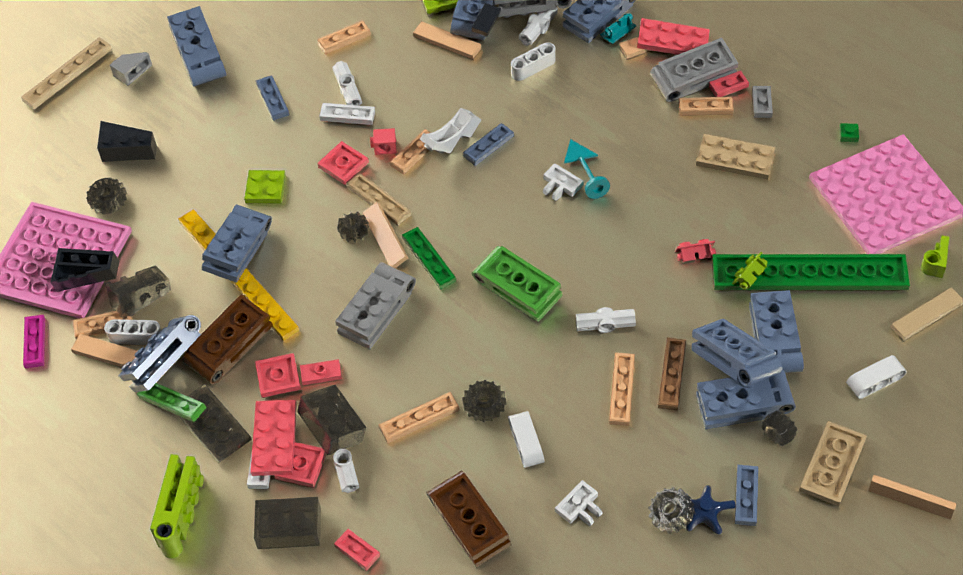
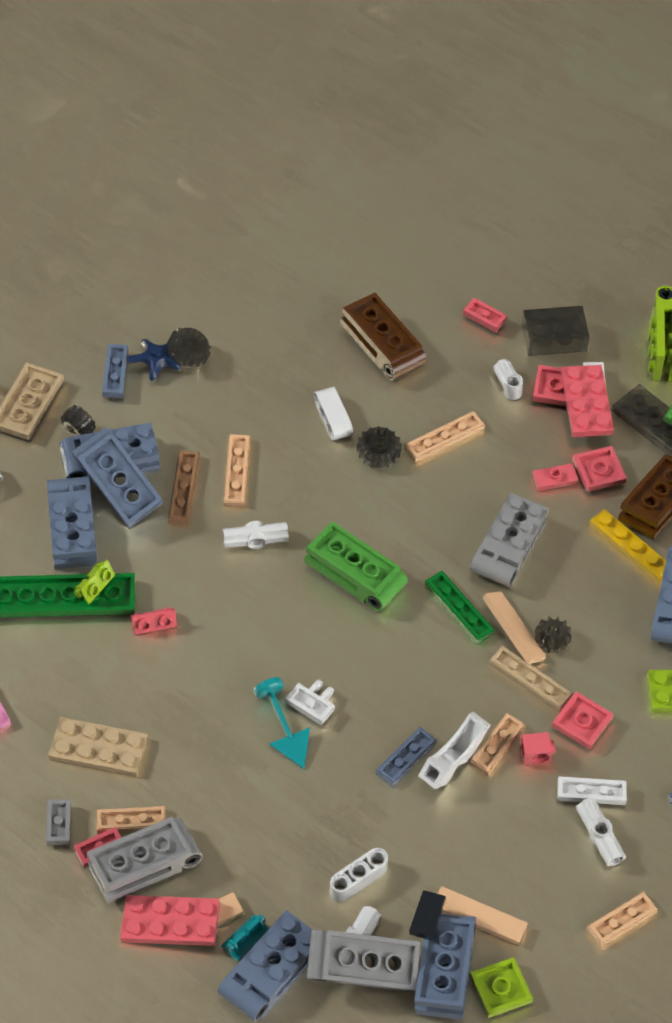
camera: 170 degrees right, 0 degrees up
clear smoke brick [297,384,366,455] -> none
white hinge [555,480,603,526] -> none

